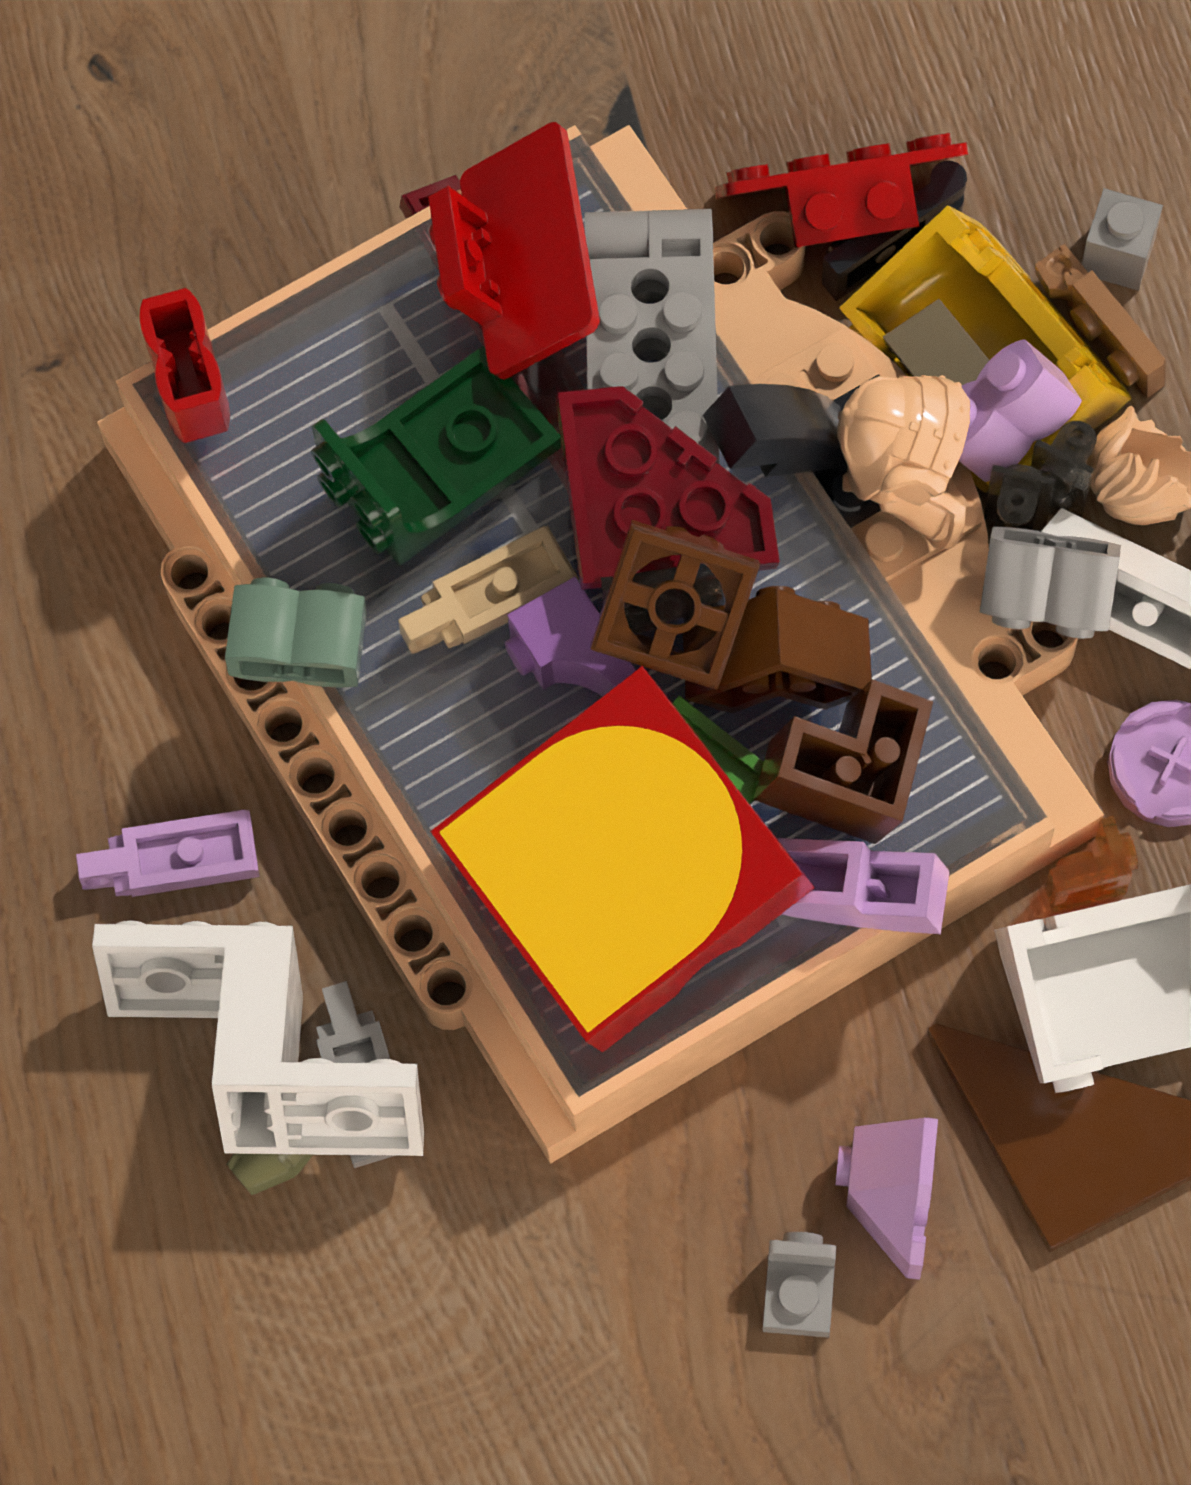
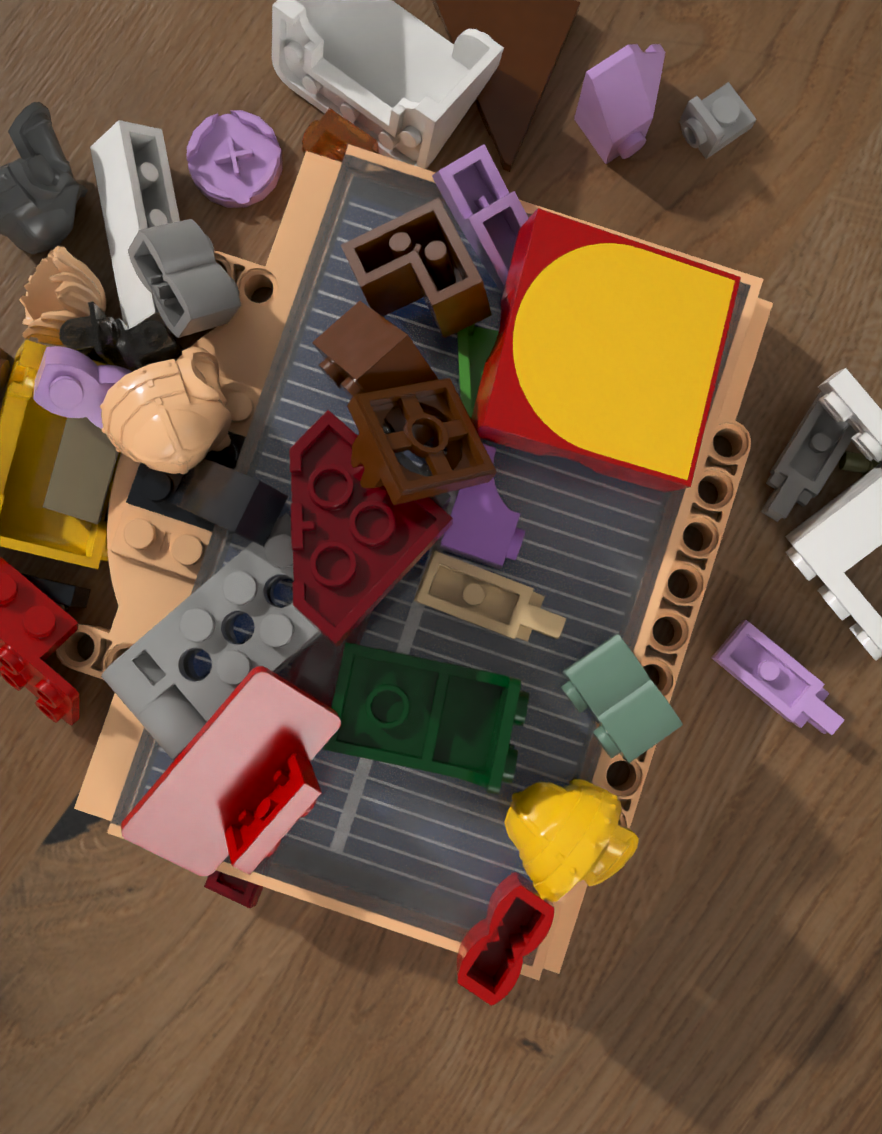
camera: 135 degrees left, 15 degrees up
none -> yellow head [504,779,639,902]

